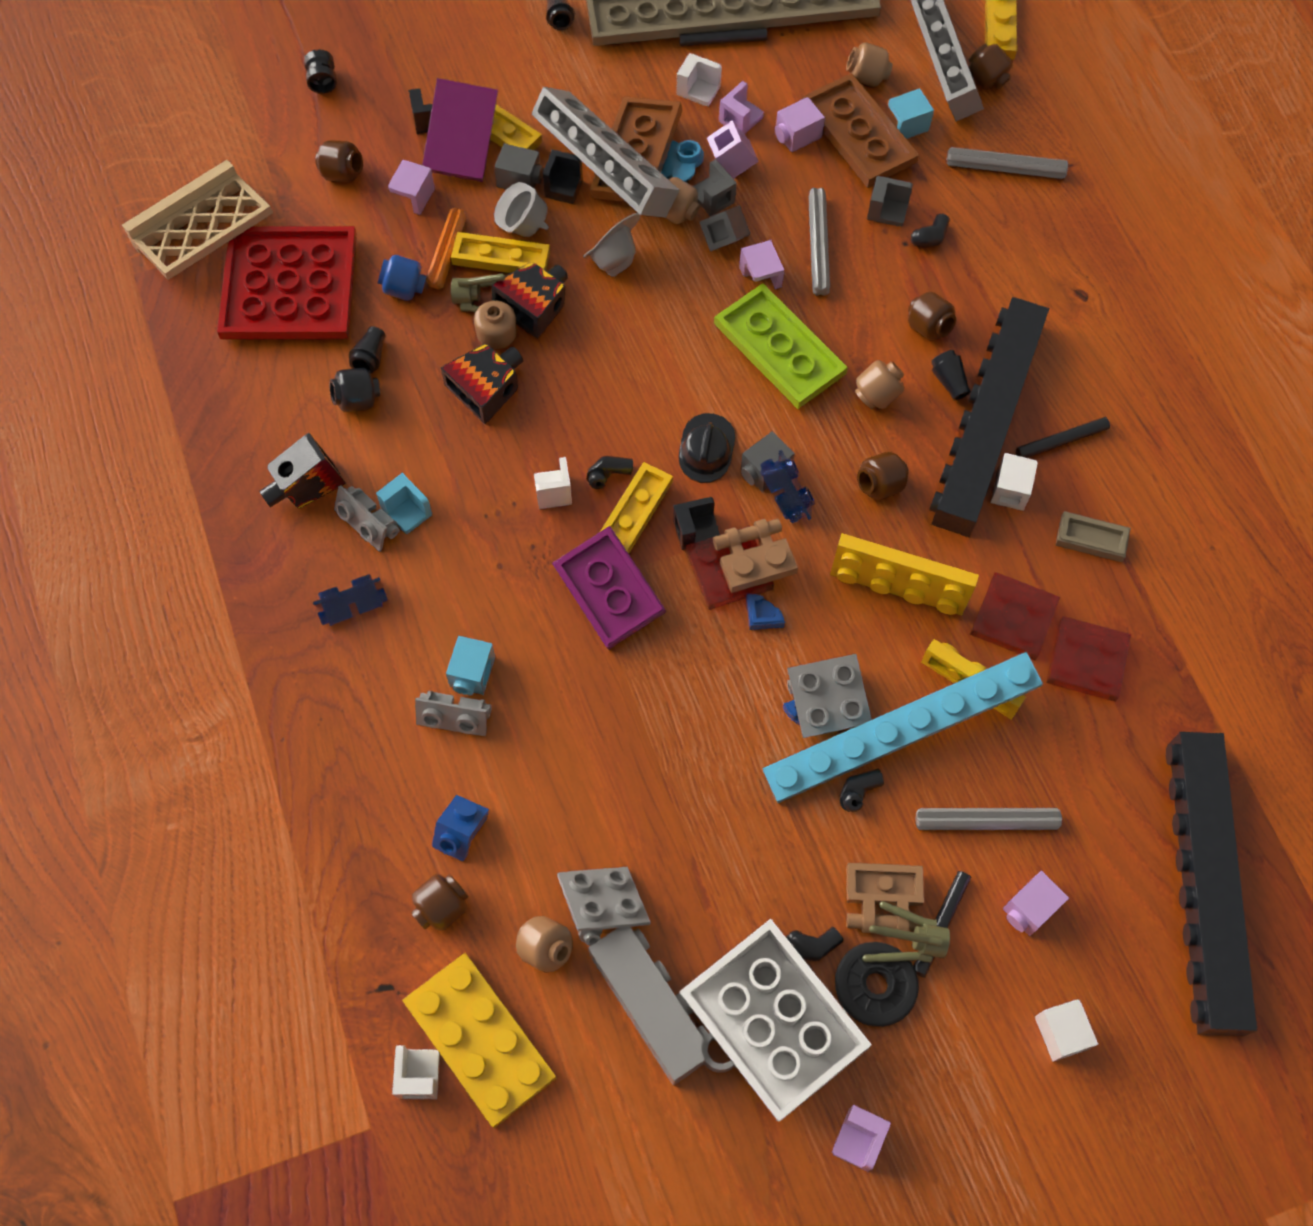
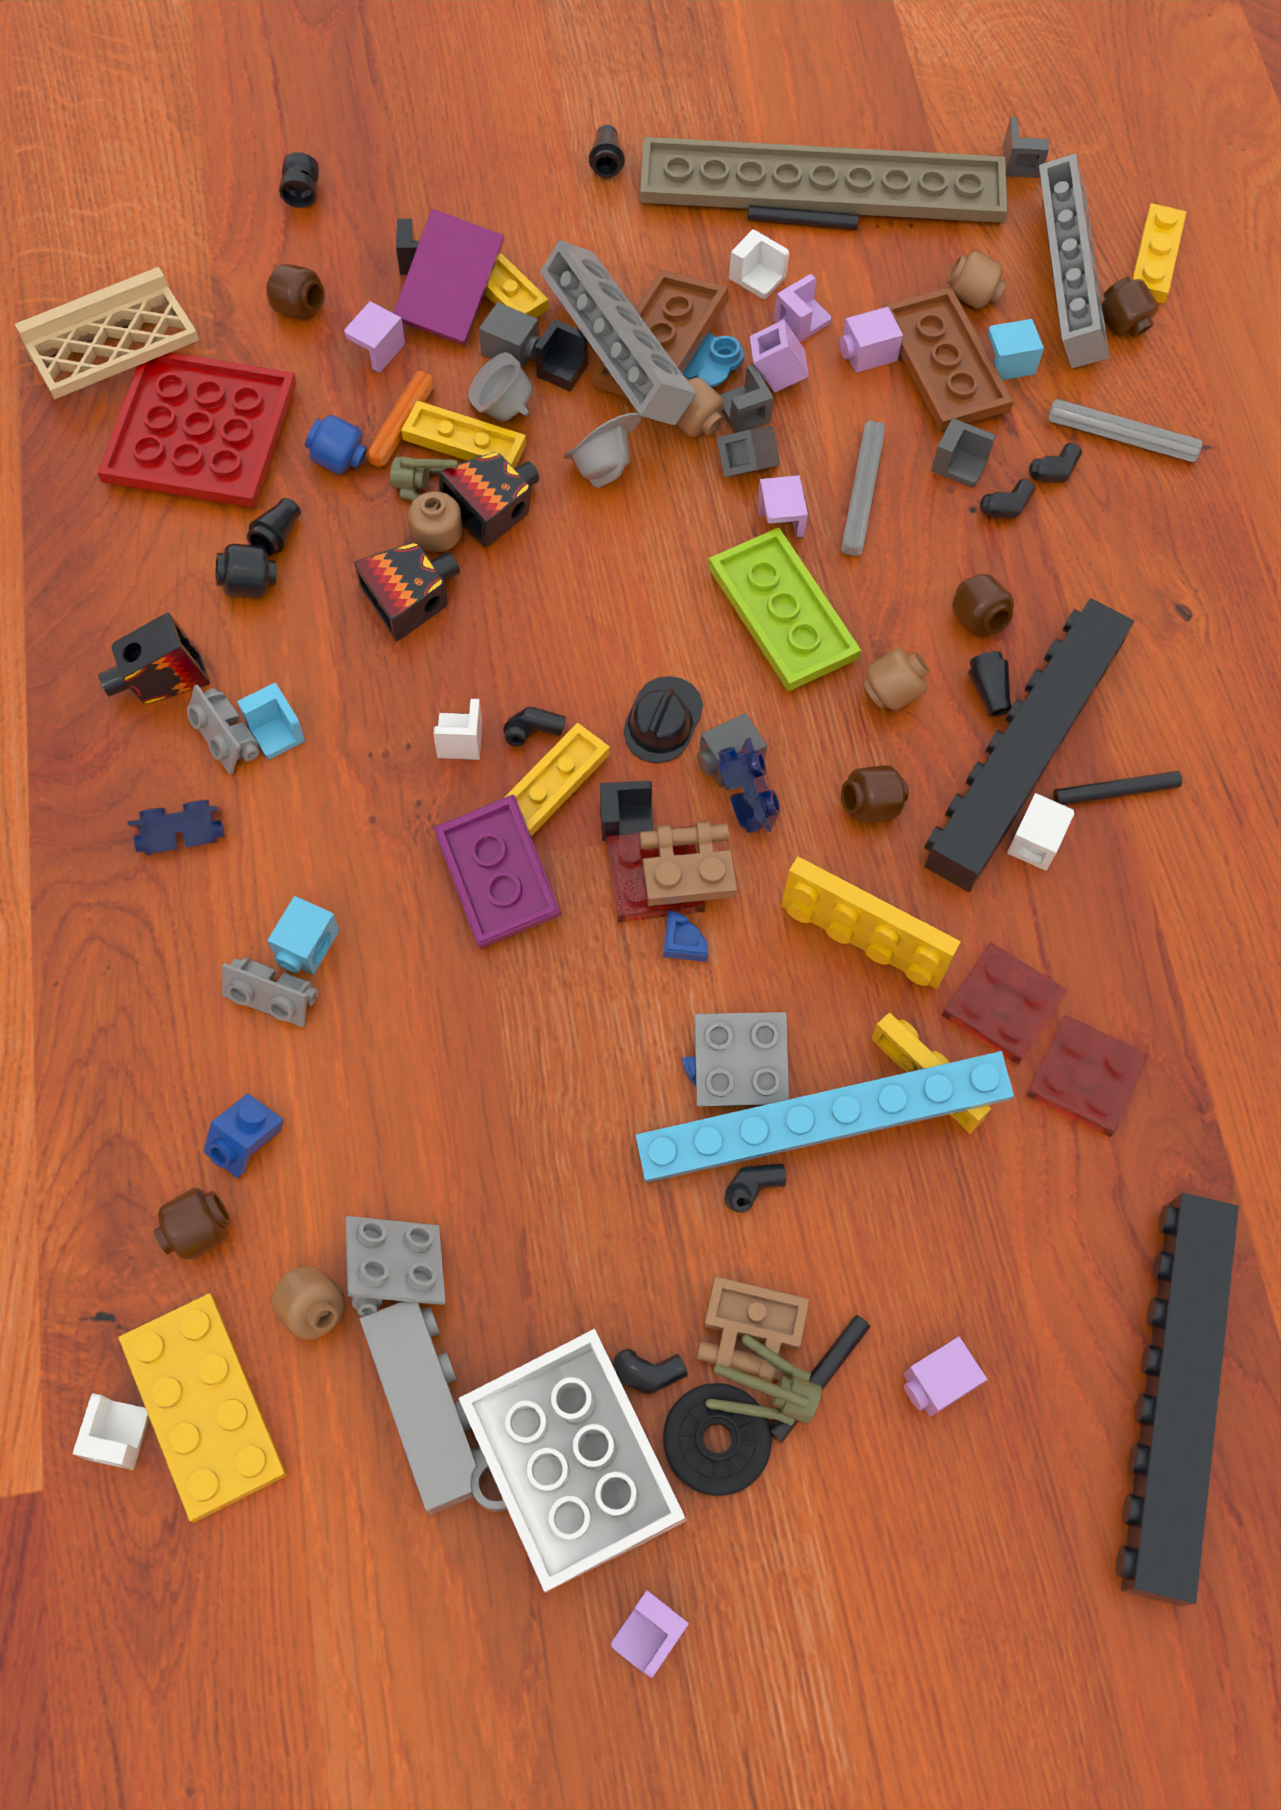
camera: 10 degrees right, 0 degrees up
light grey axle [915,808,1062,830] -> none
white panel [1035,1000,1098,1062] -> none
dark tan tile [1055,511,1131,562] -> none
none -> black arm [1029,443,1082,483]

